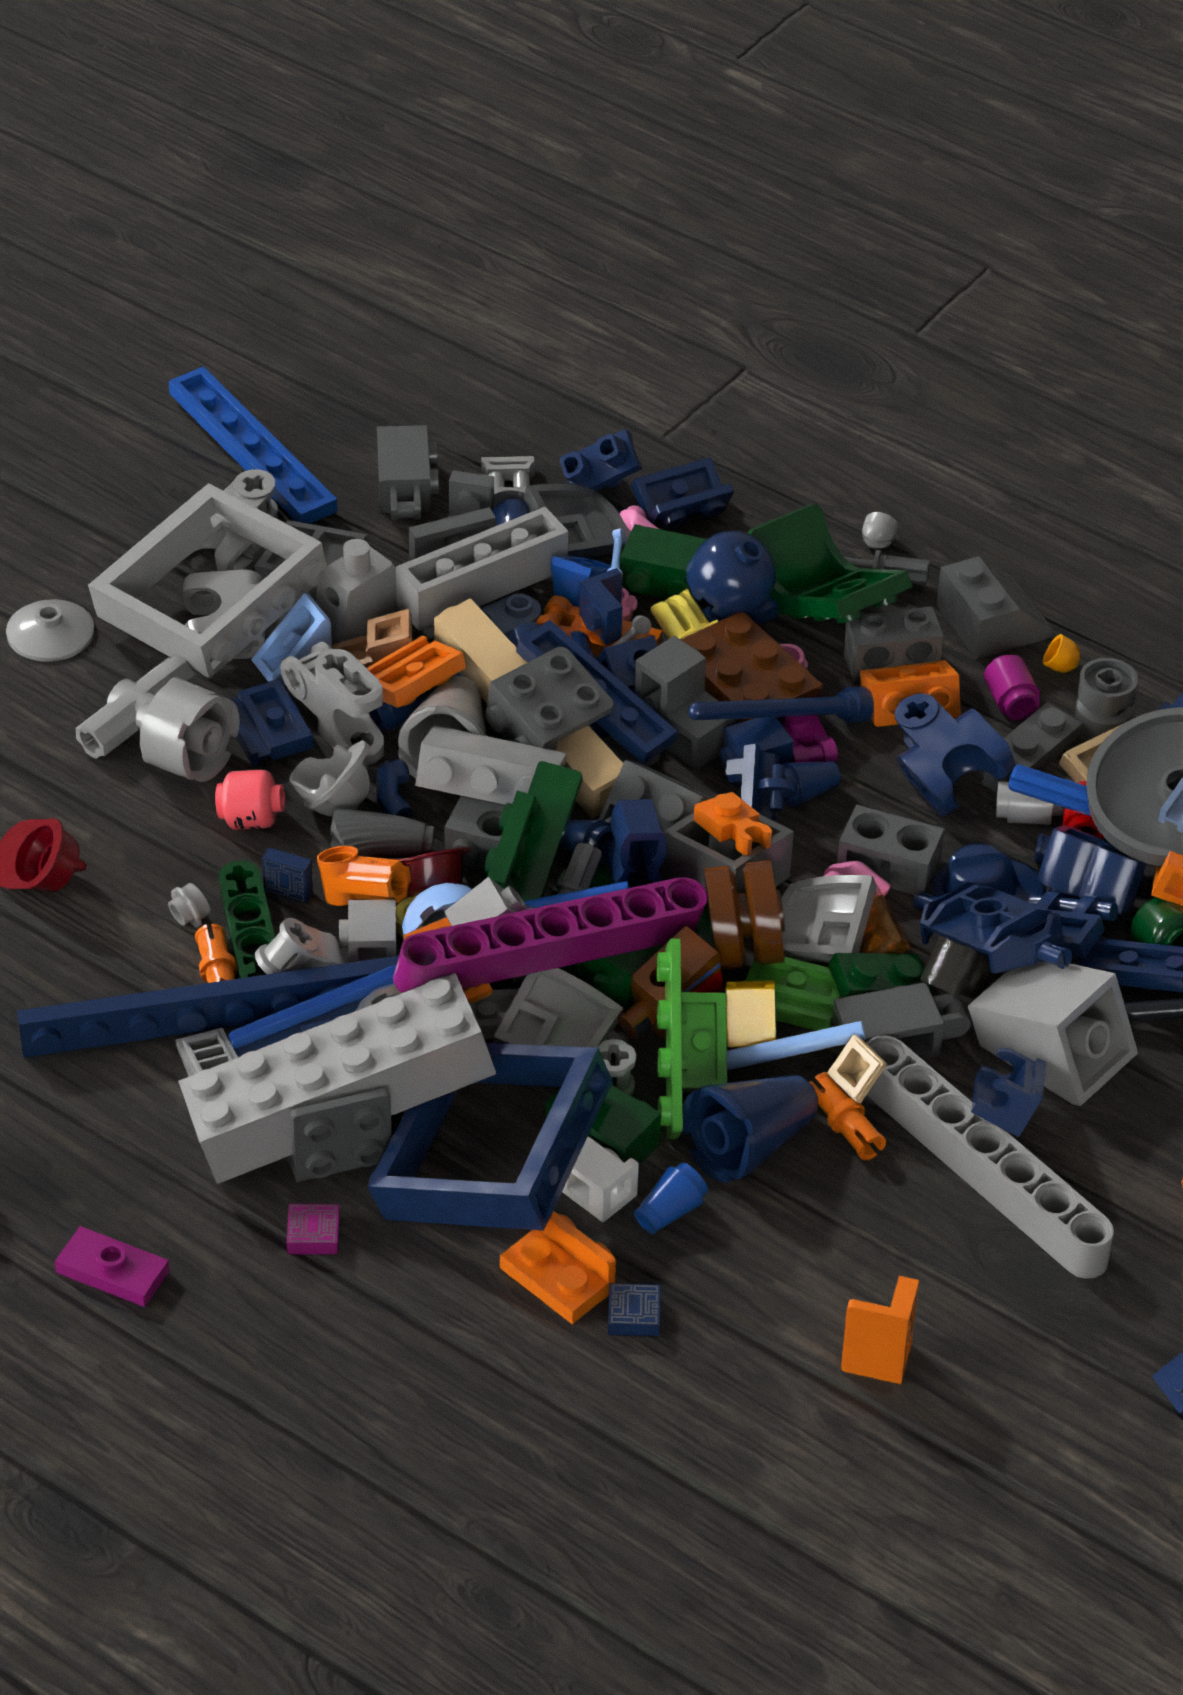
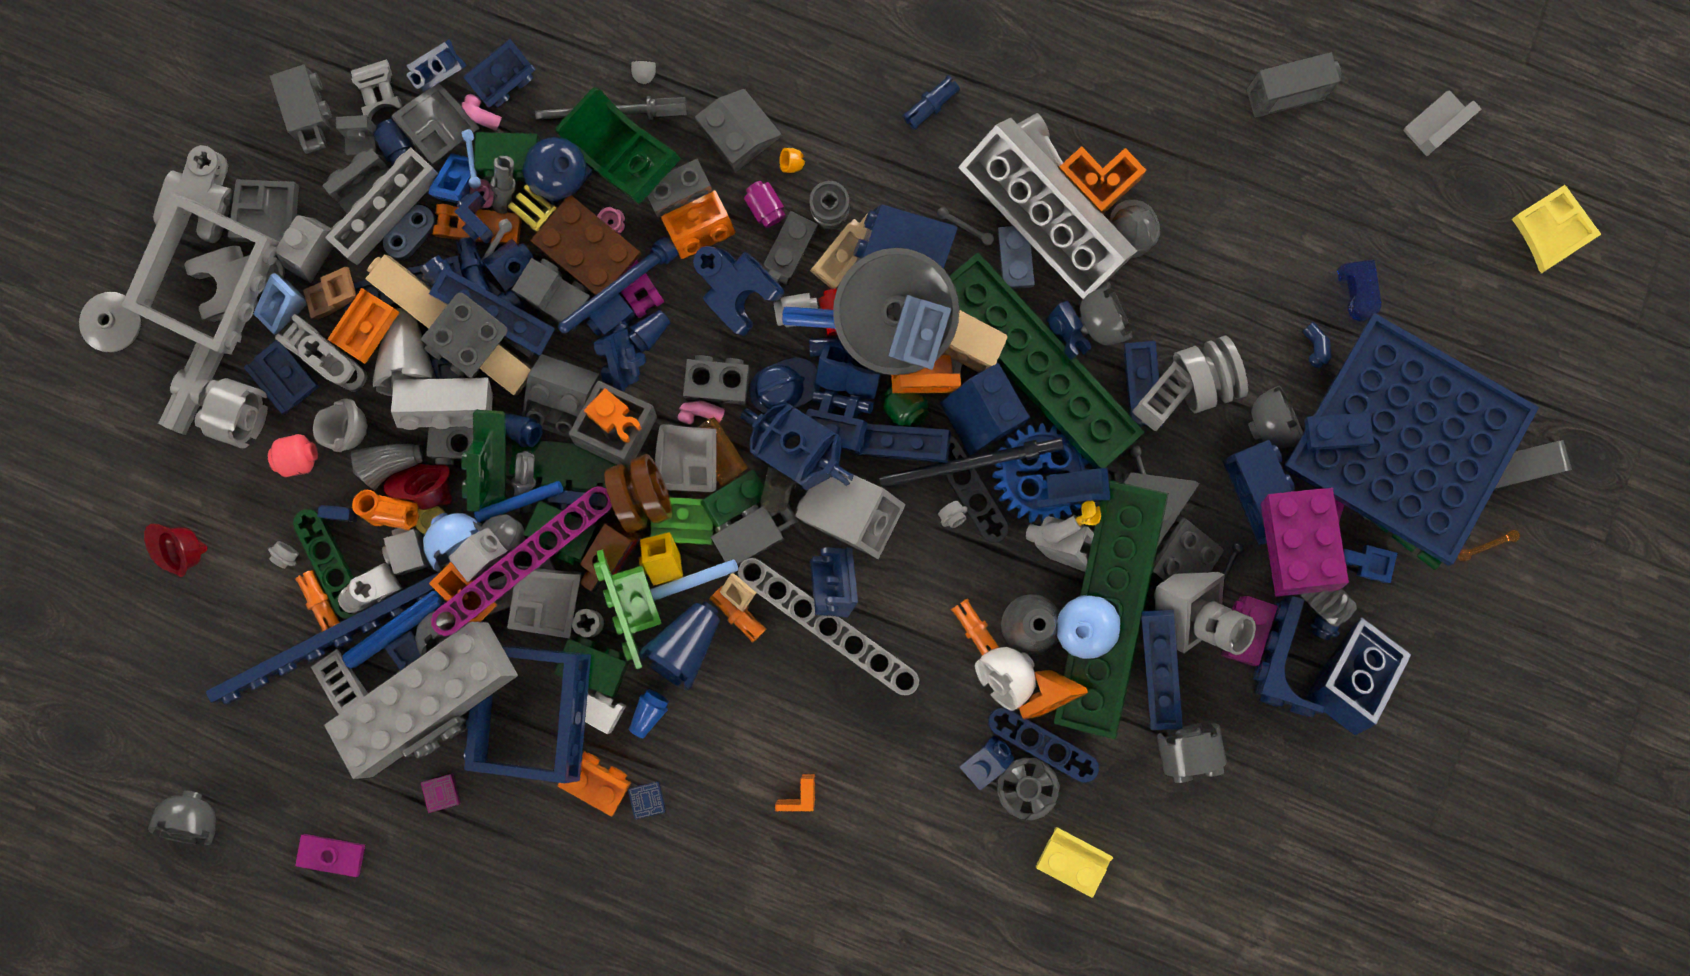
camera: 10 degrees left, 40 degrees up
blue plate [168,366,338,524] -> none
dark blue arm [376,759,413,819] -> none
dark blue brick [606,799,667,888] -> none
none -> dark grey pin [491,156,516,214]

